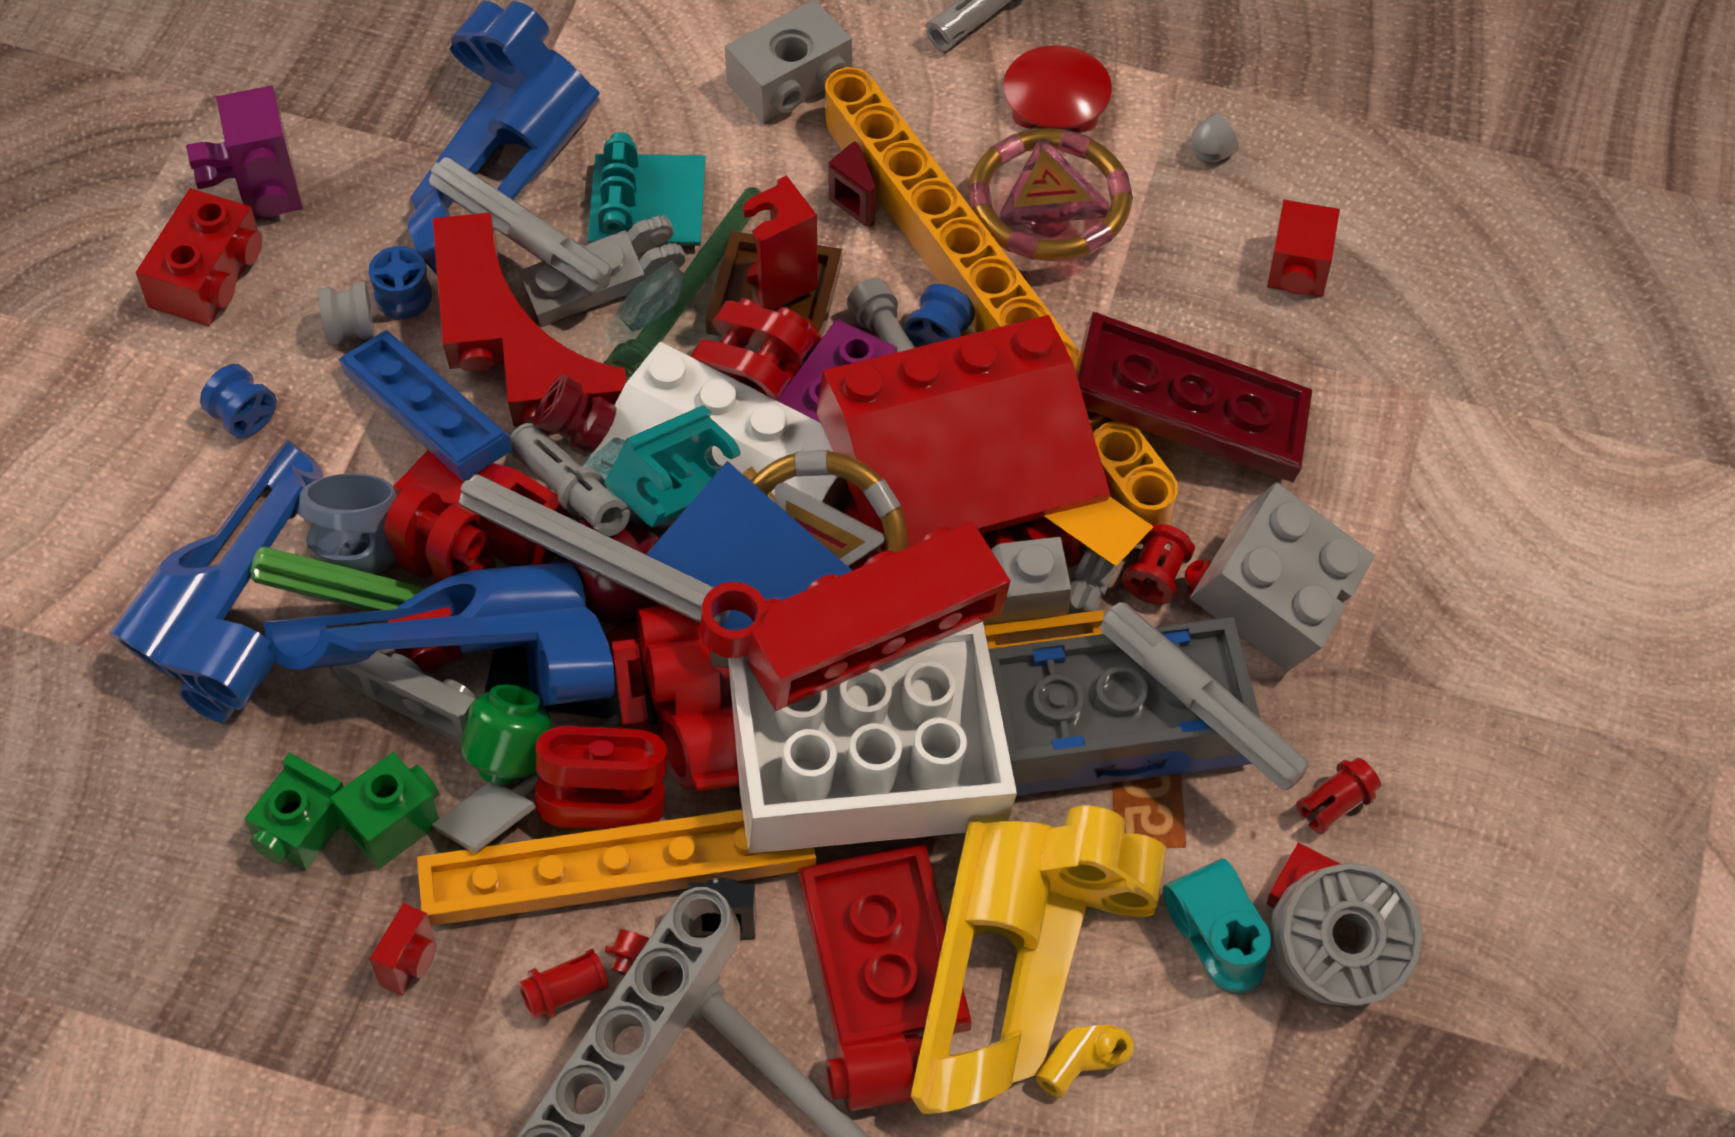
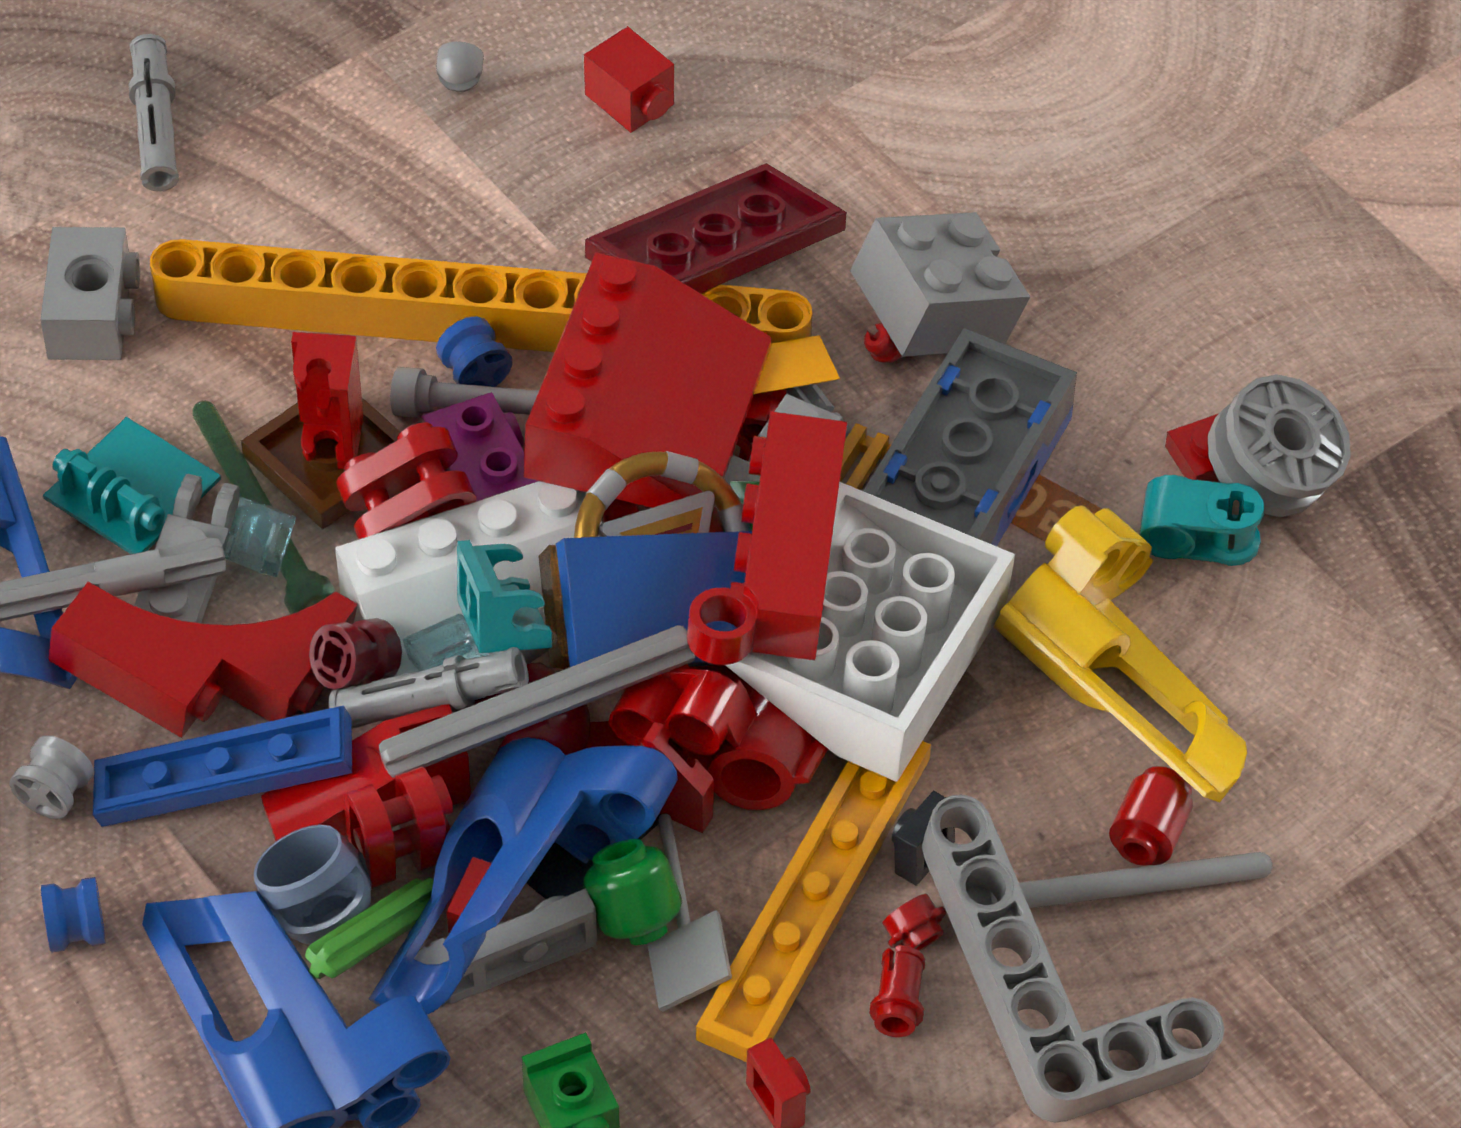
camera: 55 degrees left, 5 degrees down
green brick [330,751,439,870] -> none
blue wheel [368,246,432,319] -> none
red brick [535,726,667,829] -> none
red tile [798,843,972,1044] -> none
dark red slope [828,141,876,228] -> none
piece [967,128,1133,261] -> none
red dish [1003,45,1112,132] -> none
yellow arm [1035,1024,1135,1098] -> none
light grey axle [1100,602,1309,790] -> none
red bush [1122,524,1195,605] -> none
red pin [1296,757,1381,834] -> none

